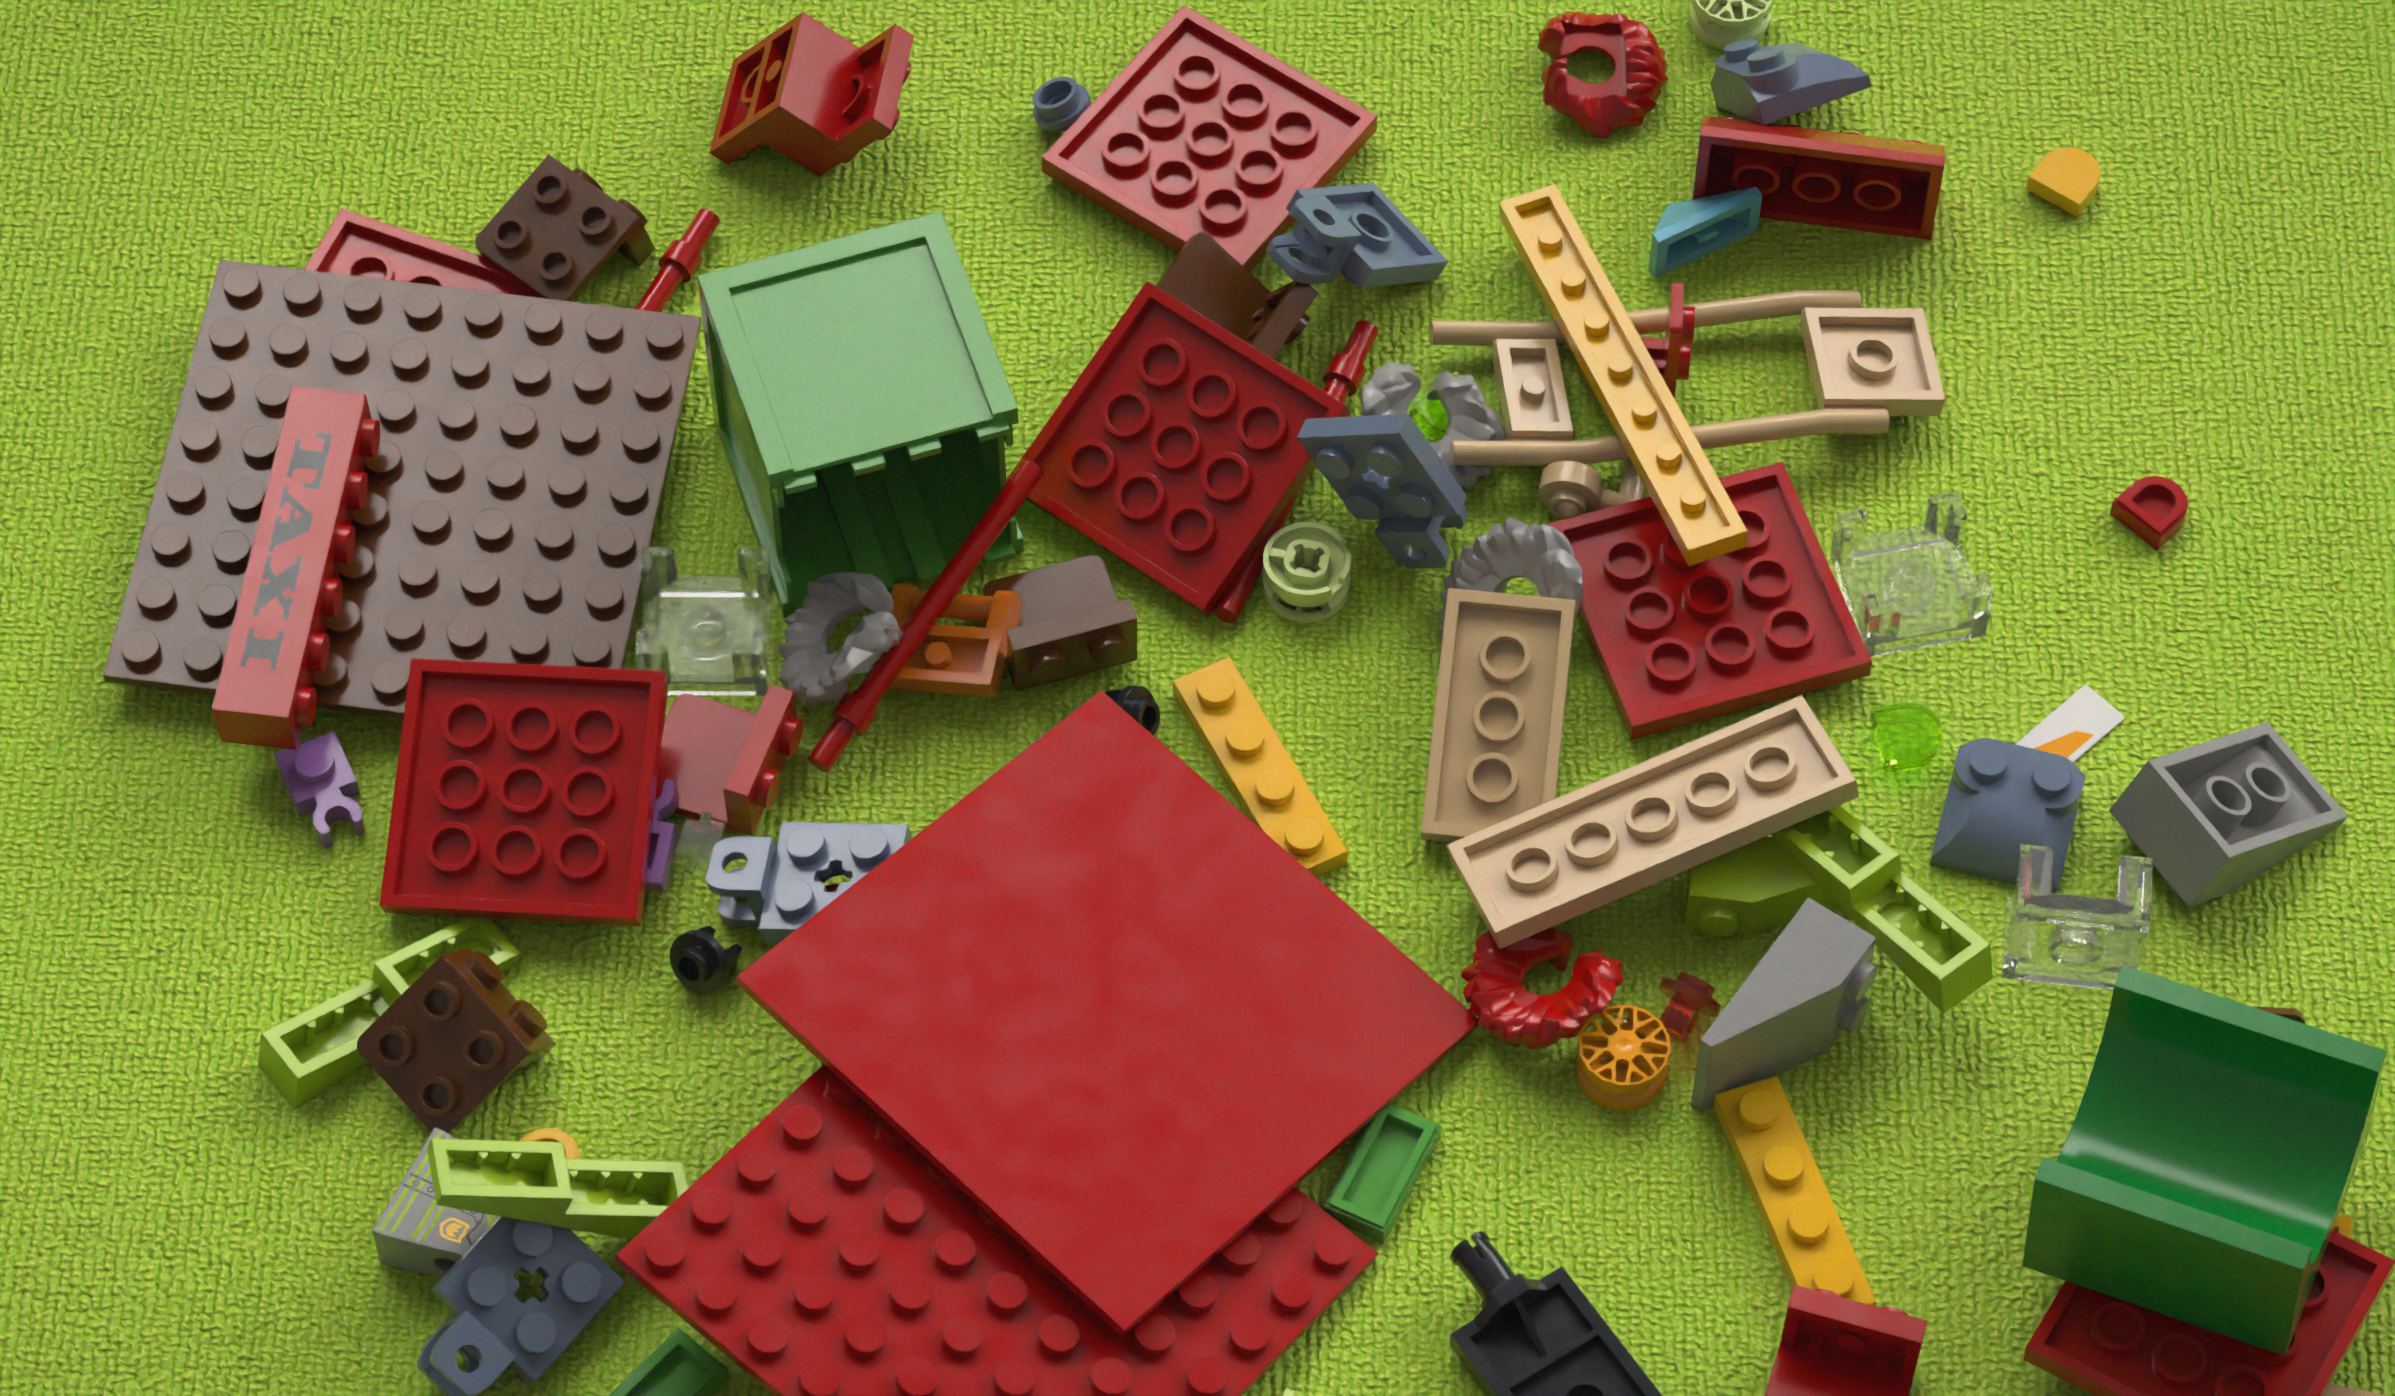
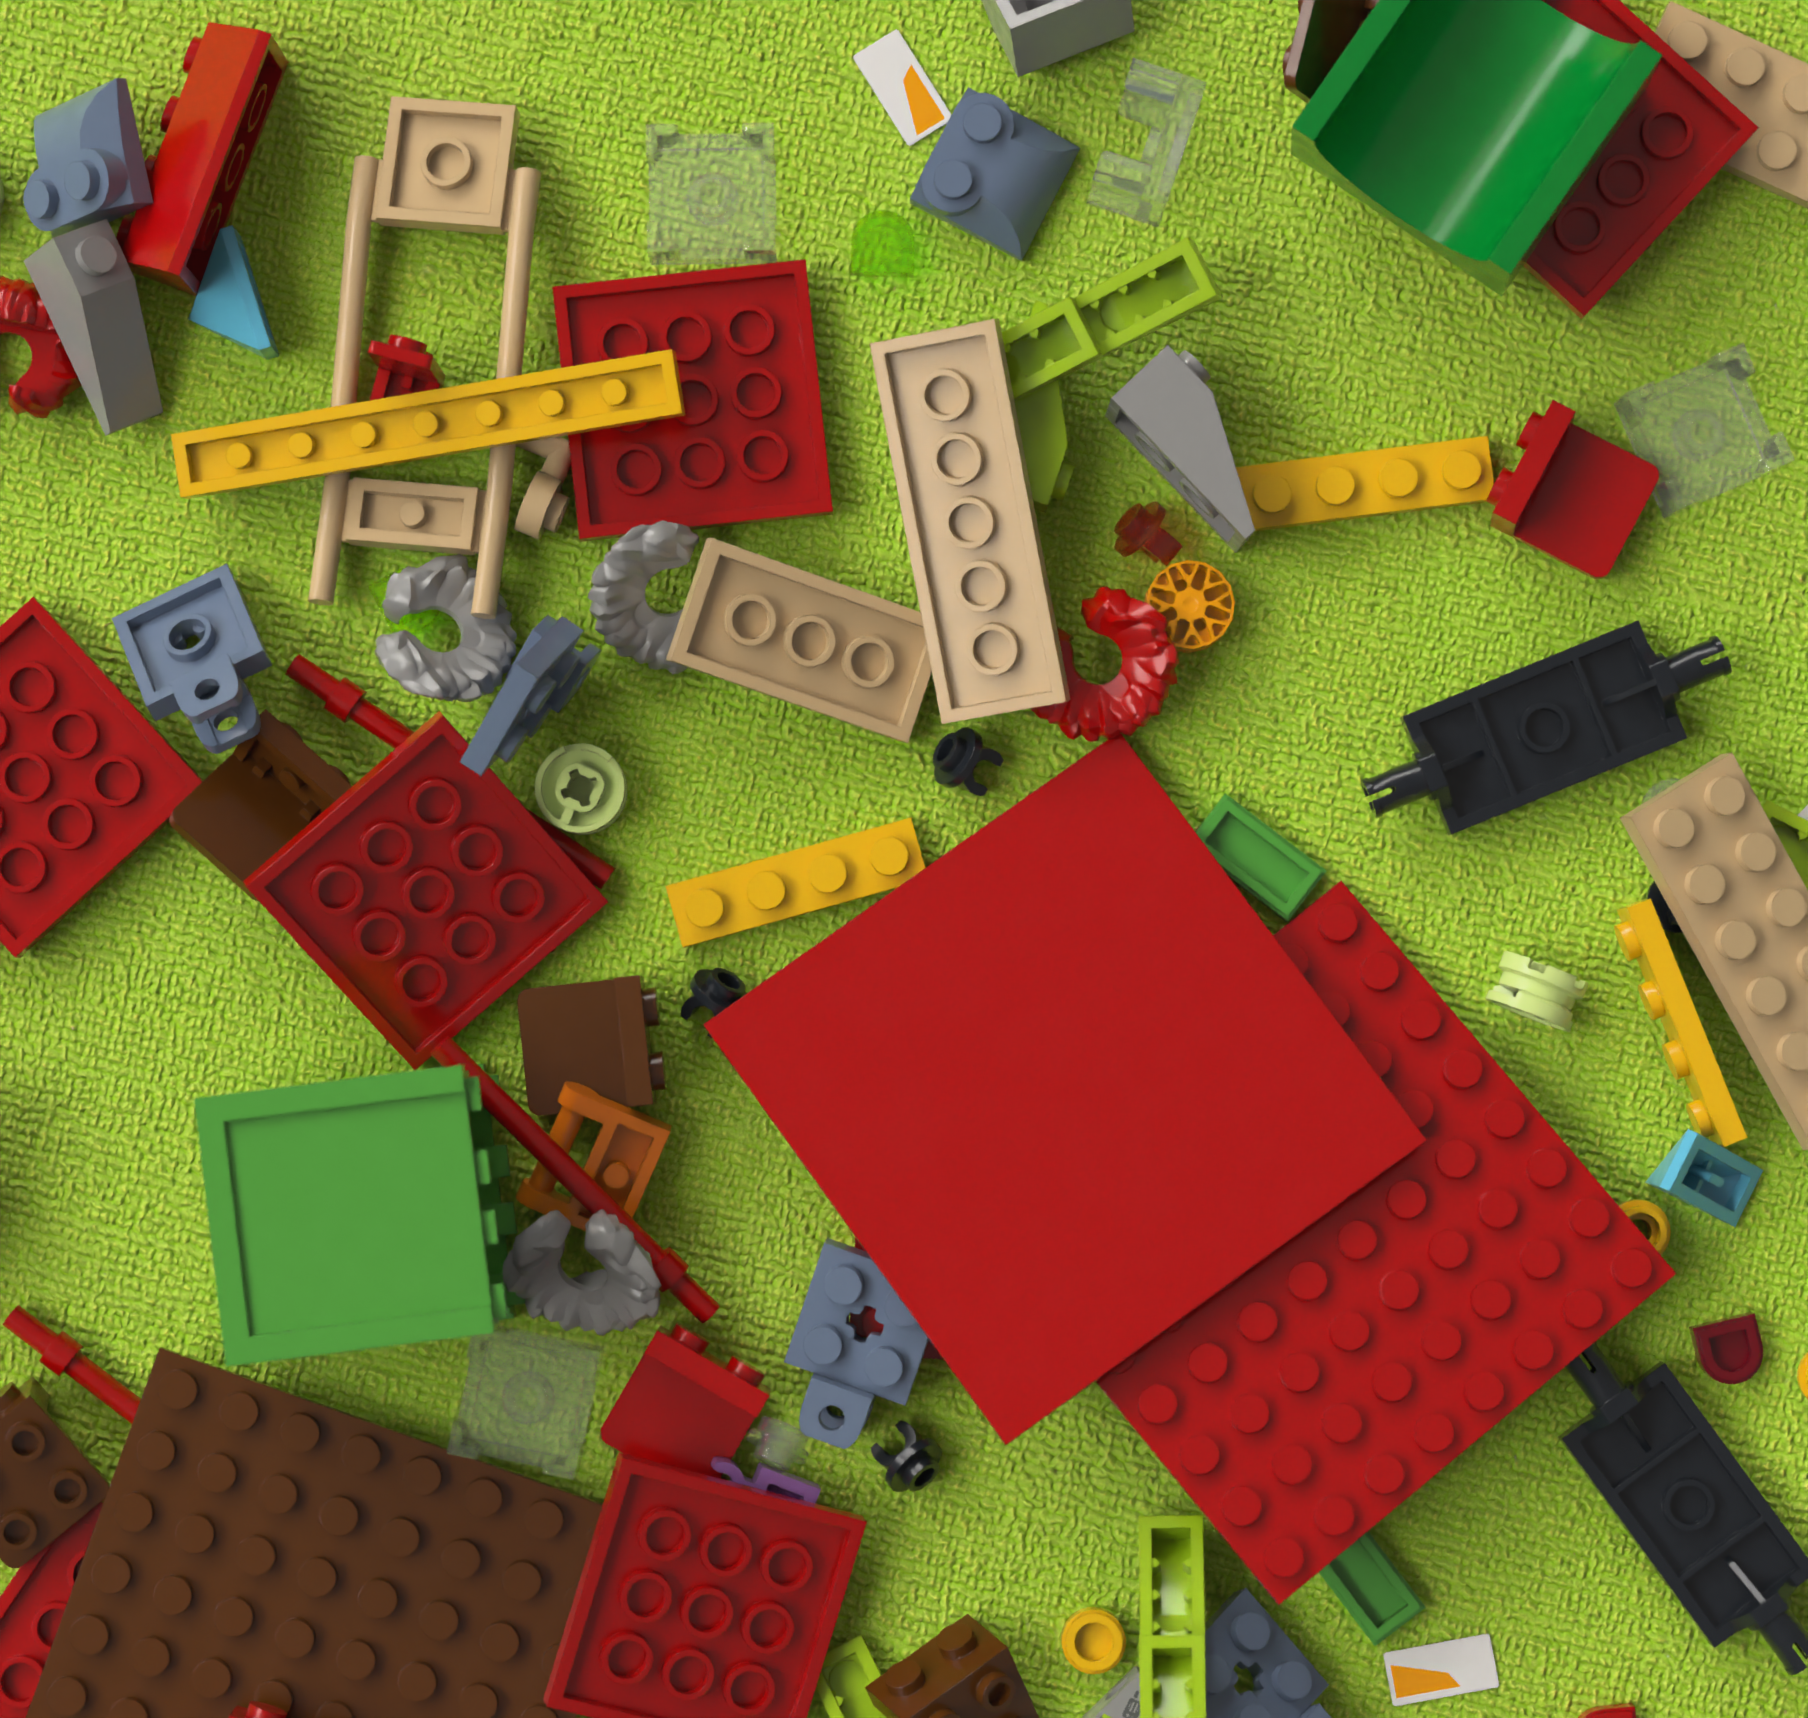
camera: 85 degrees left, 30 degrees up
none -> light grey slope [24,219,163,436]
none -> black plate [933,727,1004,796]

